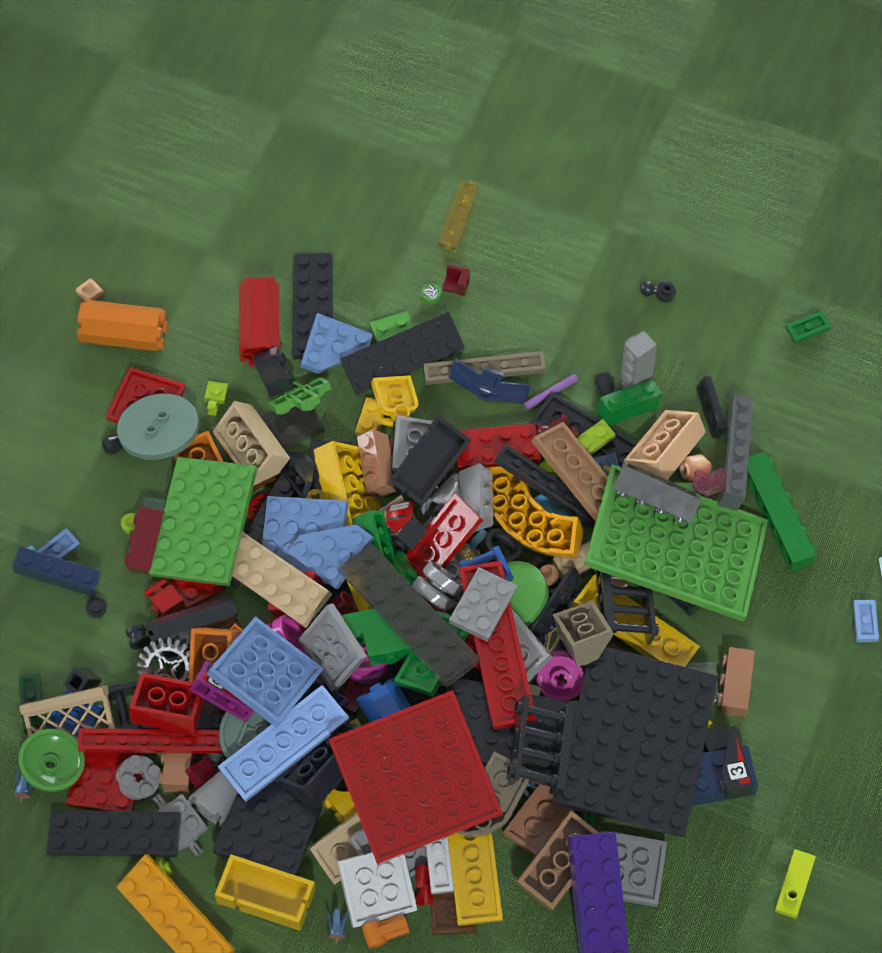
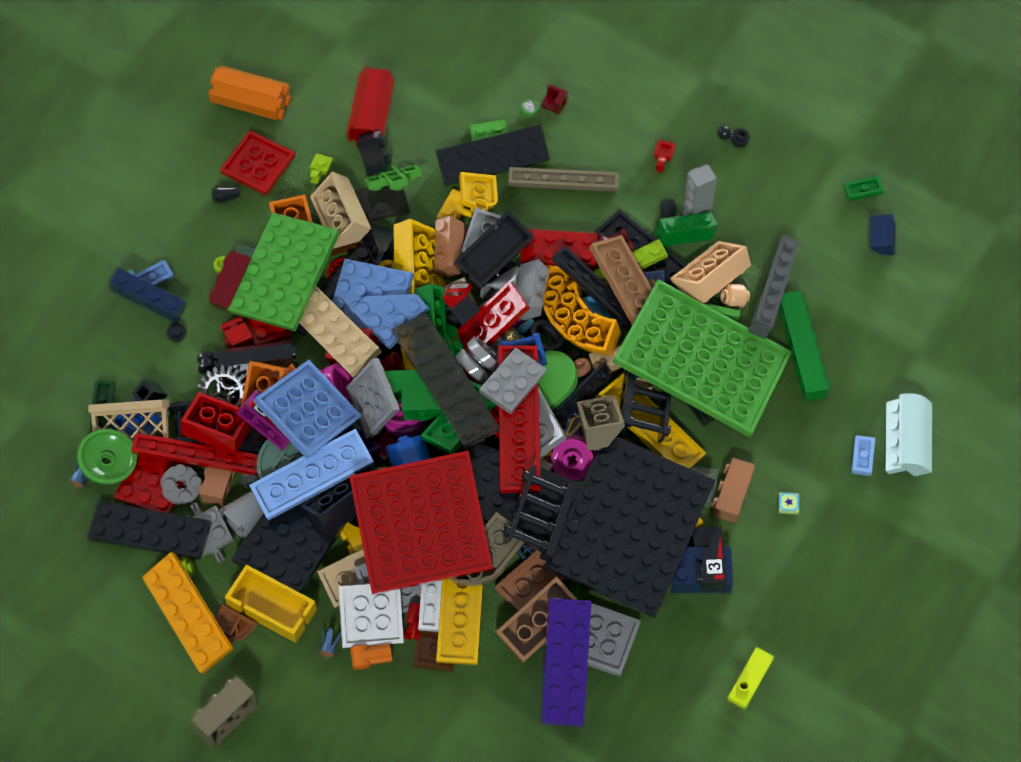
camera: 10 degrees right, 0 degrees up
light nougat tile [75,278,104,301] -> none
sand green plate [117,394,199,460] -> none
dark red bracket [185,757,217,789] -> none
black plate [293,253,333,359] -> none
medium blue plate [299,313,373,374] -> none
clear yellow plate [438,180,479,251] -> none
dark blue plate [448,358,531,404] -> none
medium lavender bar [524,374,578,410] -> none
dark grey slope [613,461,701,523] -> none
clear pink bracket [692,468,727,496] -> none
black tile [696,376,727,438] -> none
none -> dark orange brick [215,604,258,643]
none -> red plate [654,139,676,173]
none -> yellowish green tile [778,492,799,514]
none -> dark blue brick [870,214,896,255]

